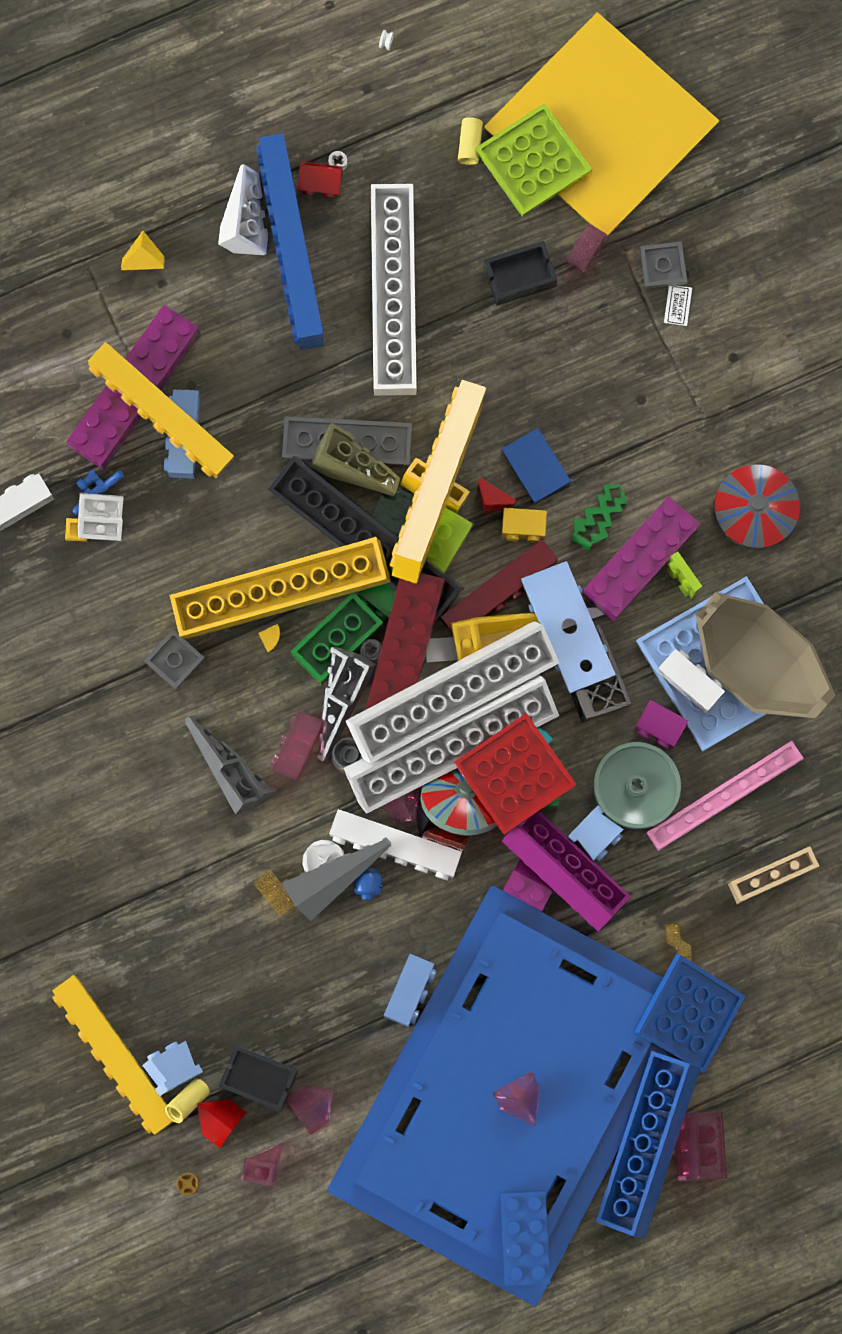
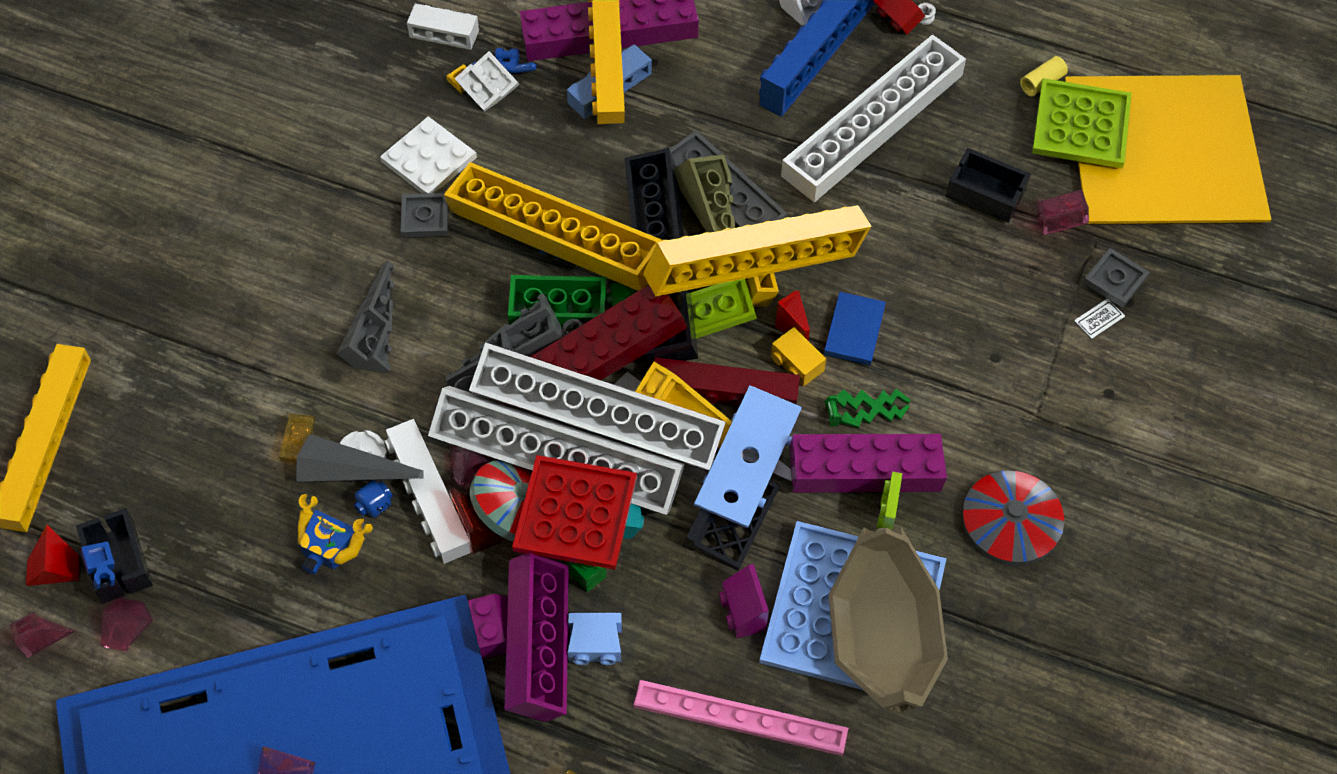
camera: 45 degrees right, 20 degrees down
light blue hips [142,1041,203,1096] -> none
light yellow pin [165,1078,210,1123] -> none
yellow tile [258,624,280,653] -> none
clear pink brick [271,711,324,783] -> none
medium blue piece [384,954,437,1027] -> none
sand green dish [593,742,681,829] -> none
white brick [657,649,725,714] -> none
none -> blue plate [81,542,115,589]
none -> torso [298,494,373,575]
none -> white plate [380,116,477,193]

